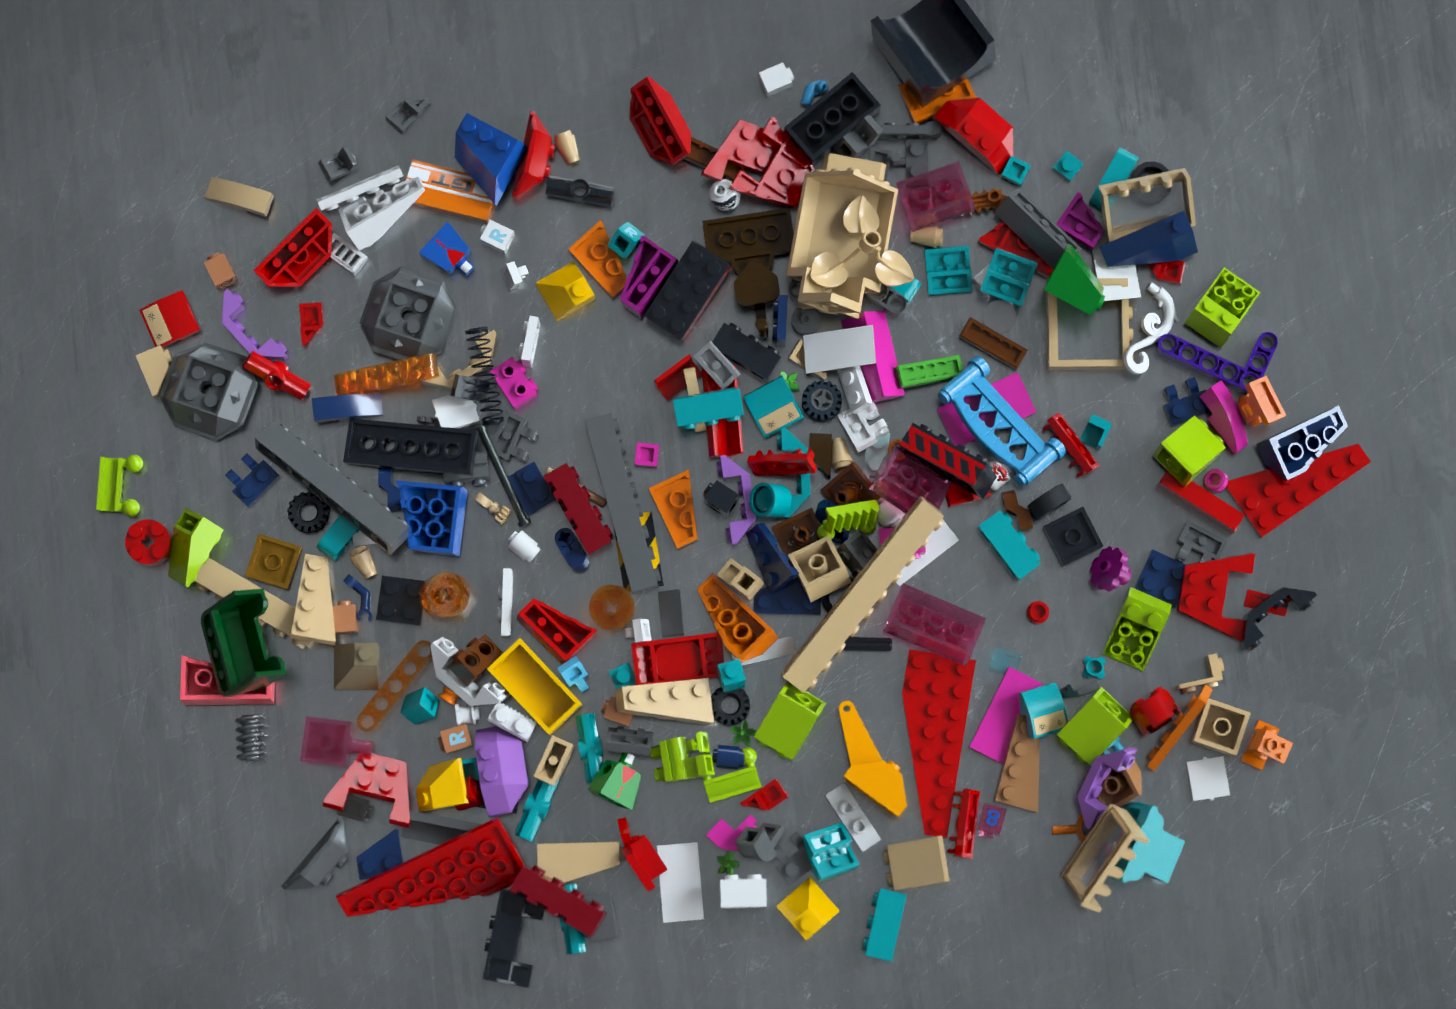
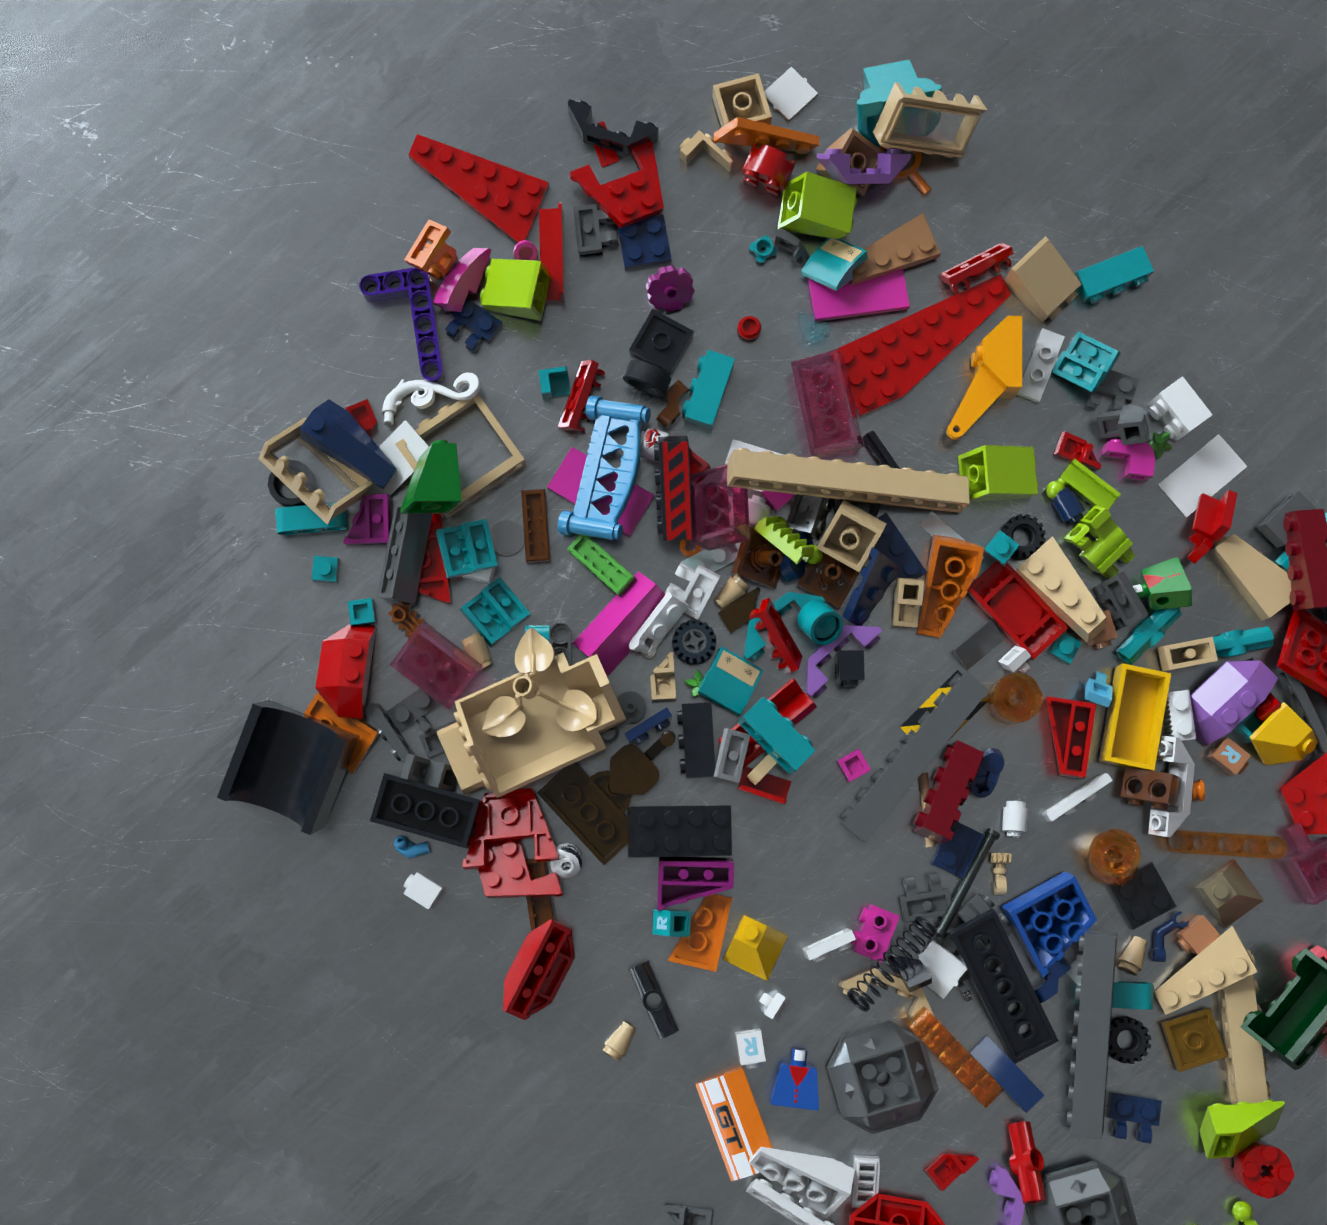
camera: 125 degrees left, 0 degrees up
teal panel [400,687,440,725] -> none
blue wedge [454,113,529,206] -> none
white brick [455,704,480,726] -> none
red wedge [512,111,556,202] -> none
orange wing [648,469,698,550] -> none
bright green plant [731,719,757,746] -> none
yellow slope [776,877,839,941] -> none
white sticker [803,325,876,374] -> none
clear pink brick [976,803,1007,839] -> none
lime slope [1102,587,1172,671] -> none
lime slope [1185,267,1261,348] -> none
orange tile [1240,720,1293,771] -> none
dark blue wedge [1256,406,1348,481] -> none

